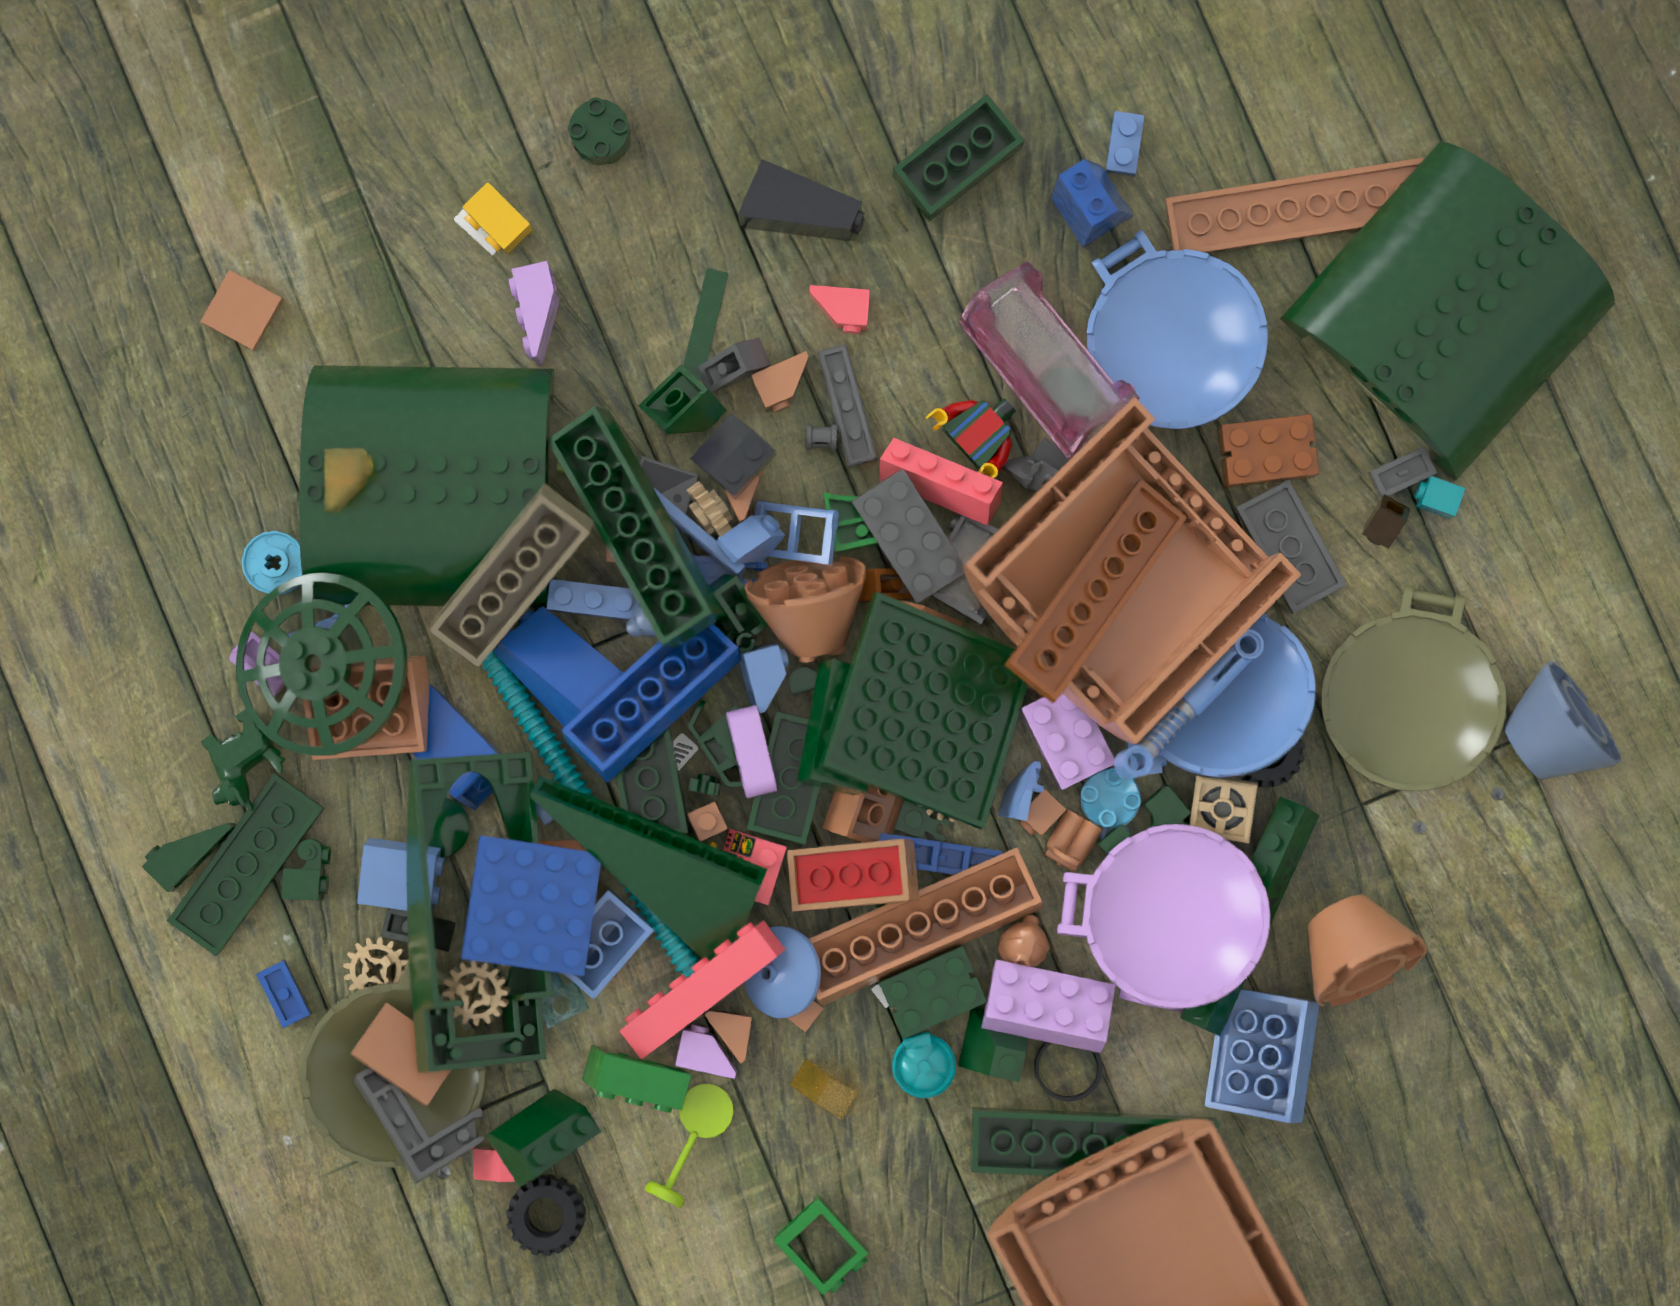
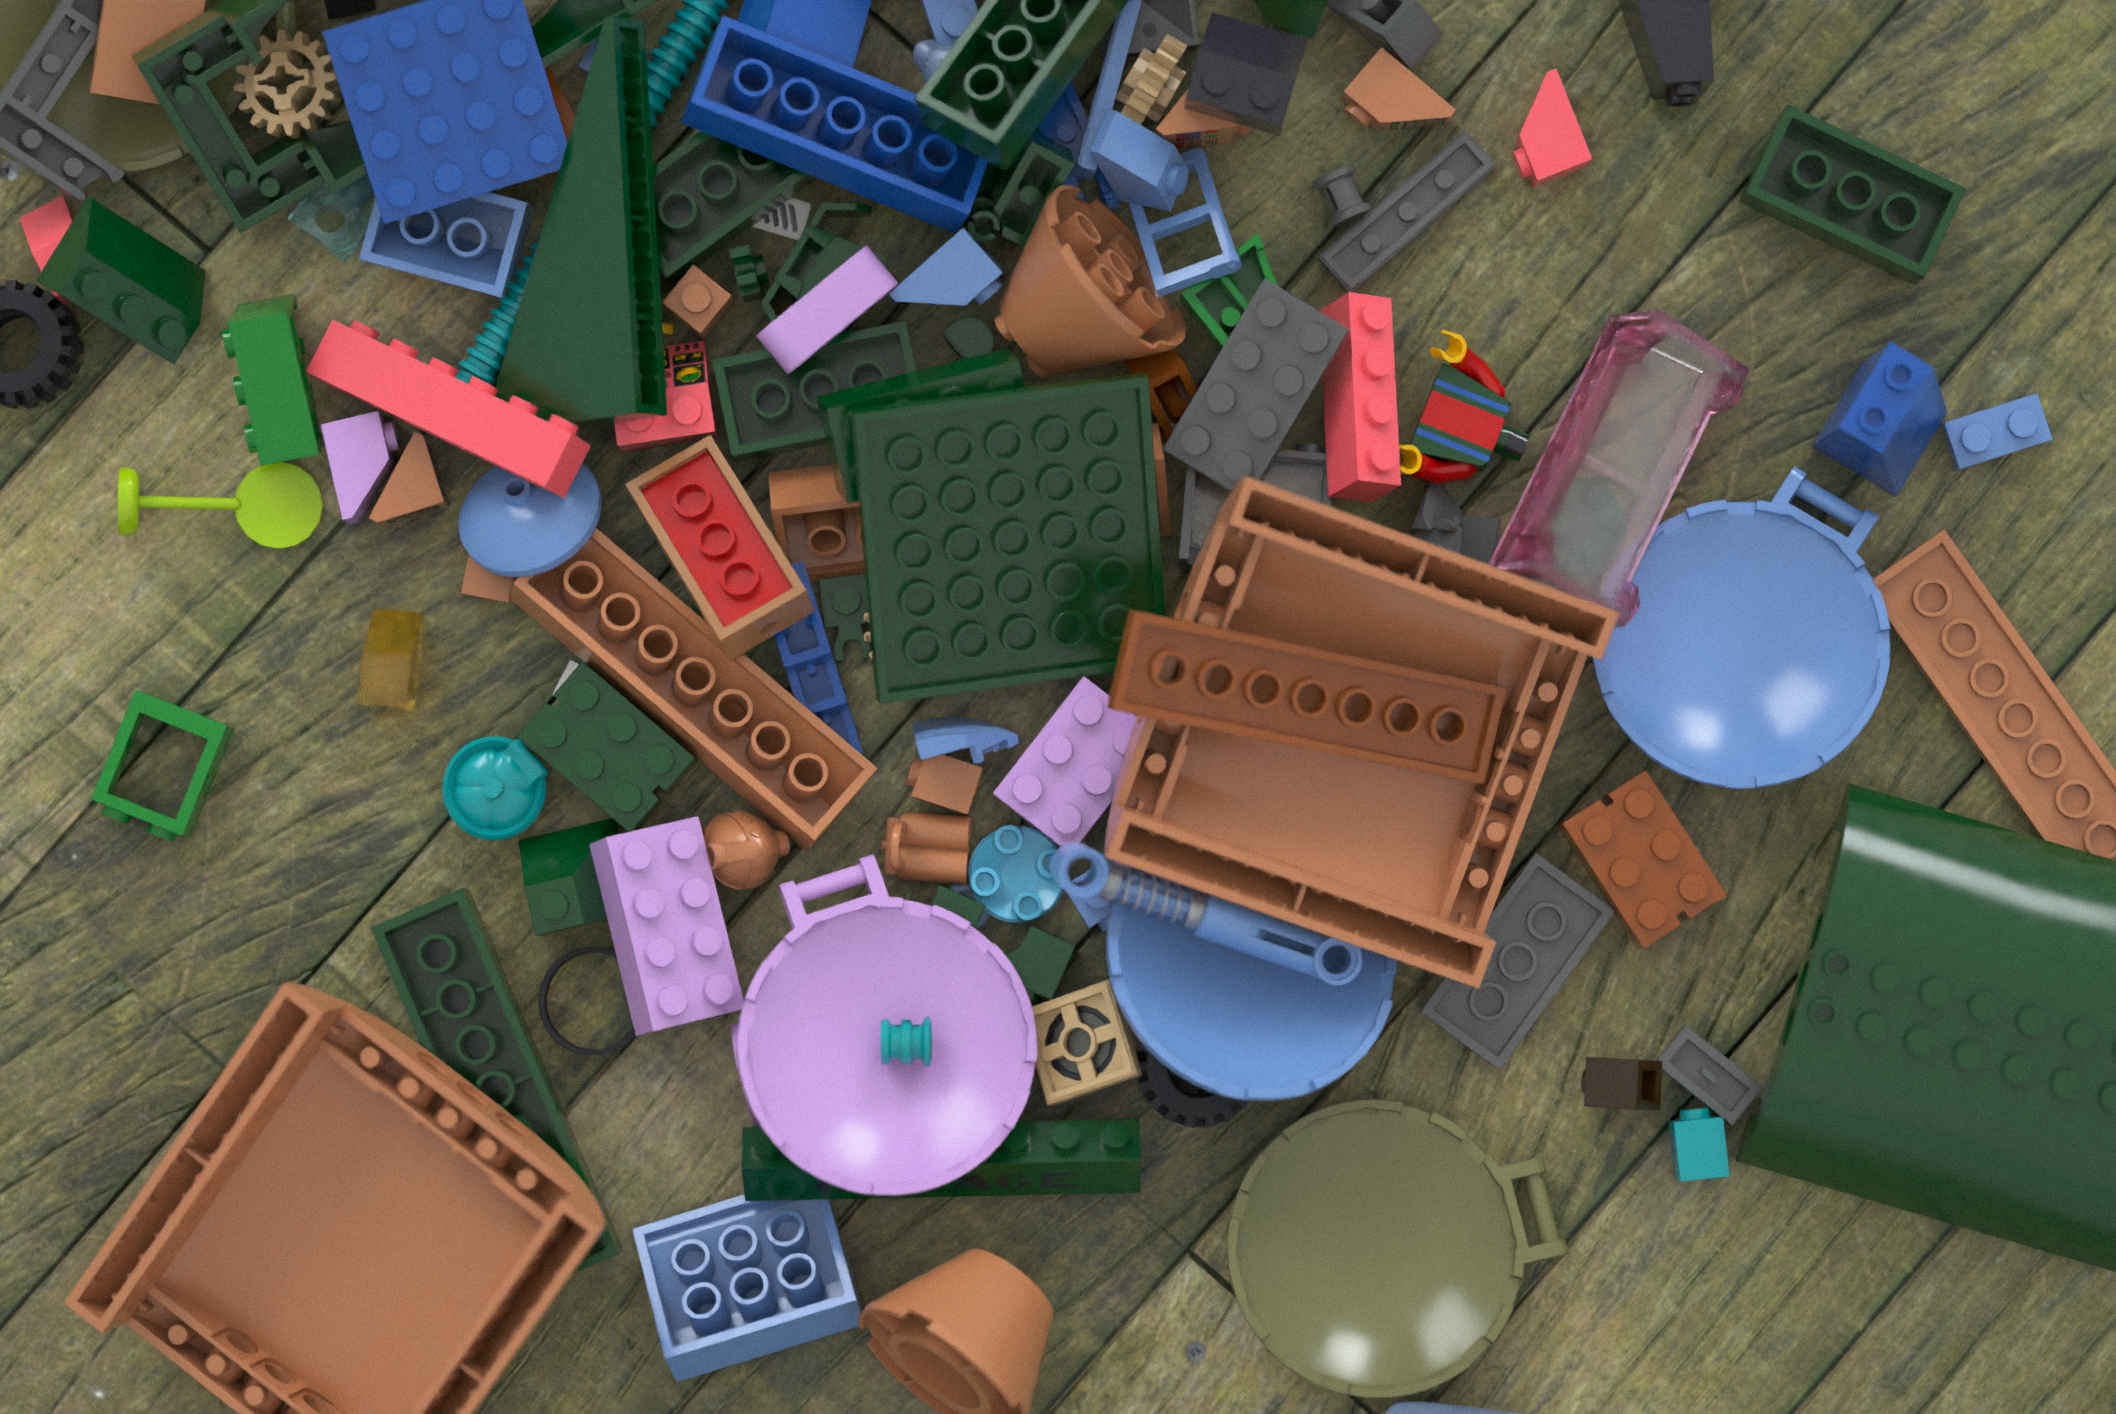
camera: 65 degrees right, 0 degrees up
none -> teal bush [881,1017,932,1067]

